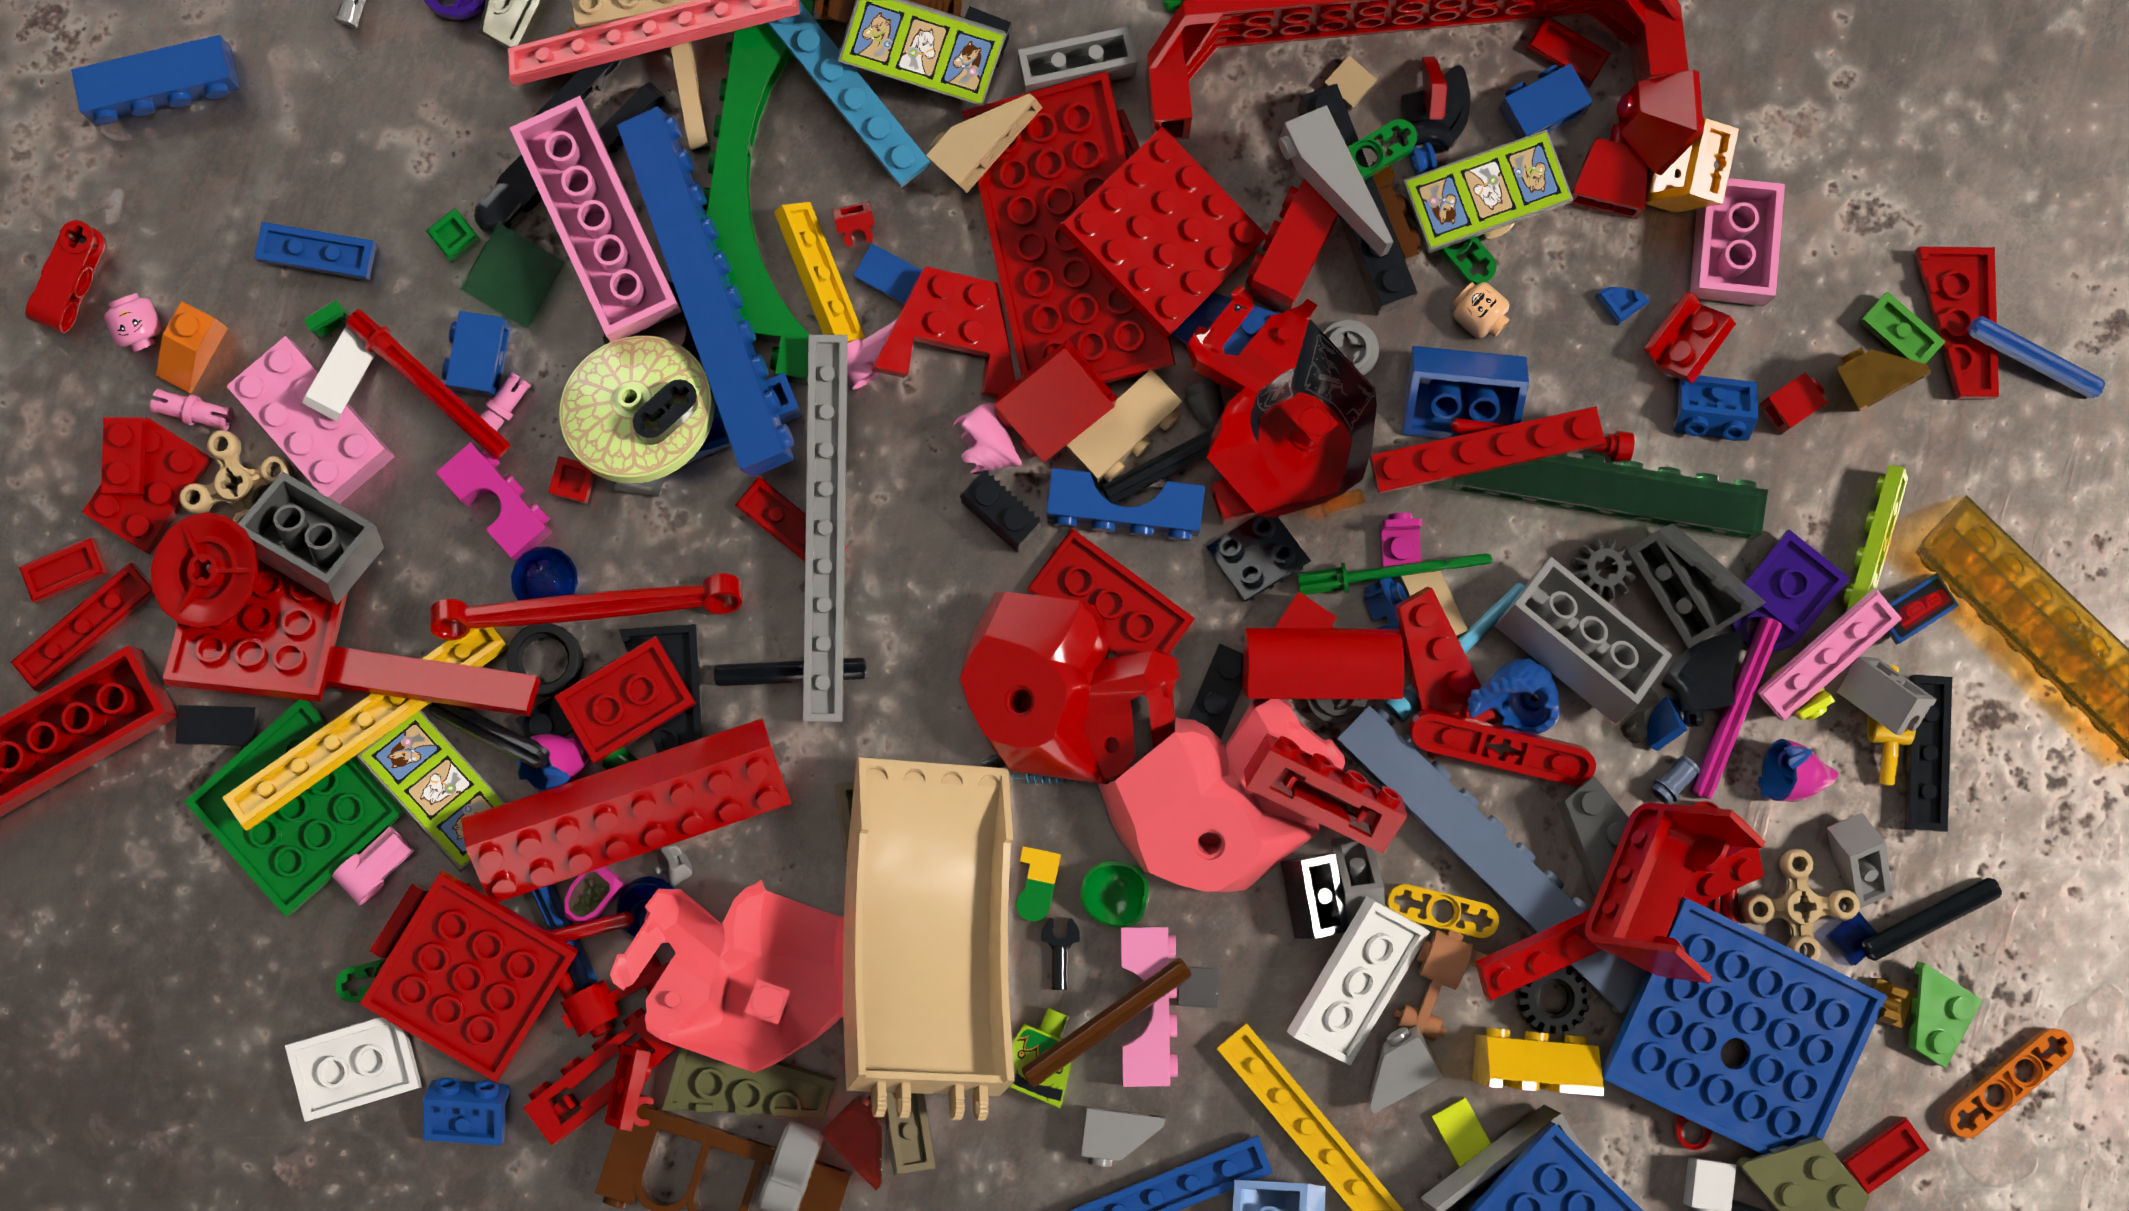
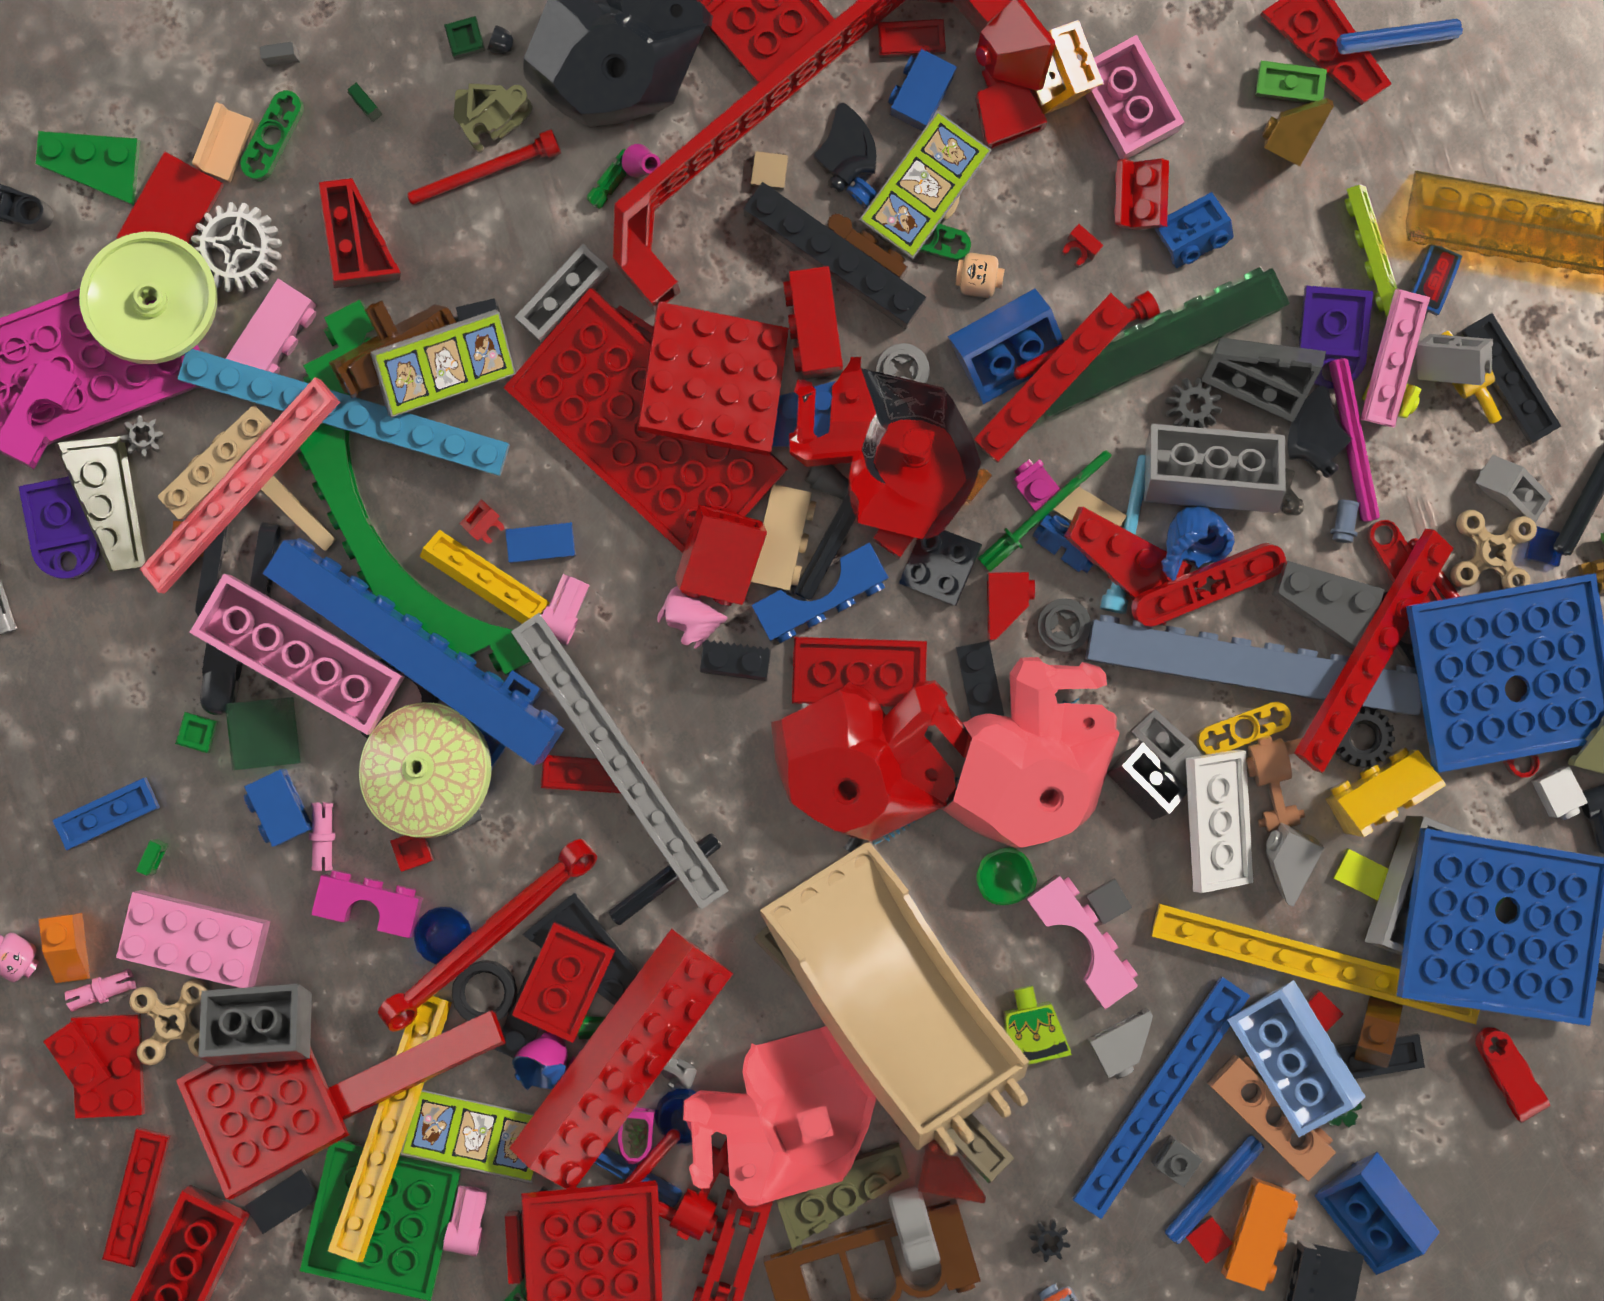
camera: 30 degrees left, 5 degrees up
red tile [19,537,108,603] -> none
red piece [150,512,258,629] -> none
white tile [302,325,376,421] -> none
red axle [346,309,510,459] -> none
black axle [428,702,550,768] -> none
red plate [604,1044,654,1131] -> none
black beam [632,379,698,445] -> none
red wing [871,266,1016,399] -> none
tan slope [926,93,1043,193] -> none
leg [1016,846,1061,922] -> none
reddish brown axle [1022,958,1192,1087] -> none
black bar [1041,918,1080,990] -> none
red brick [1242,628,1404,699] -> none
red brick [1244,733,1407,854] -> none
light grey slope [1278,105,1393,257] -> none
green beam [1348,119,1417,181] -> none
red tile [1422,57,1447,119] -> none
red windscreen [1585,802,1765,984] -> none
blue tile [1595,287,1650,326] -> none
blue tile [1647,696,1687,751] -> none
hat [1758,739,1839,802] -> none
red brick [1759,372,1828,435] -> none
none -> red tile [1062,224,1104,267]

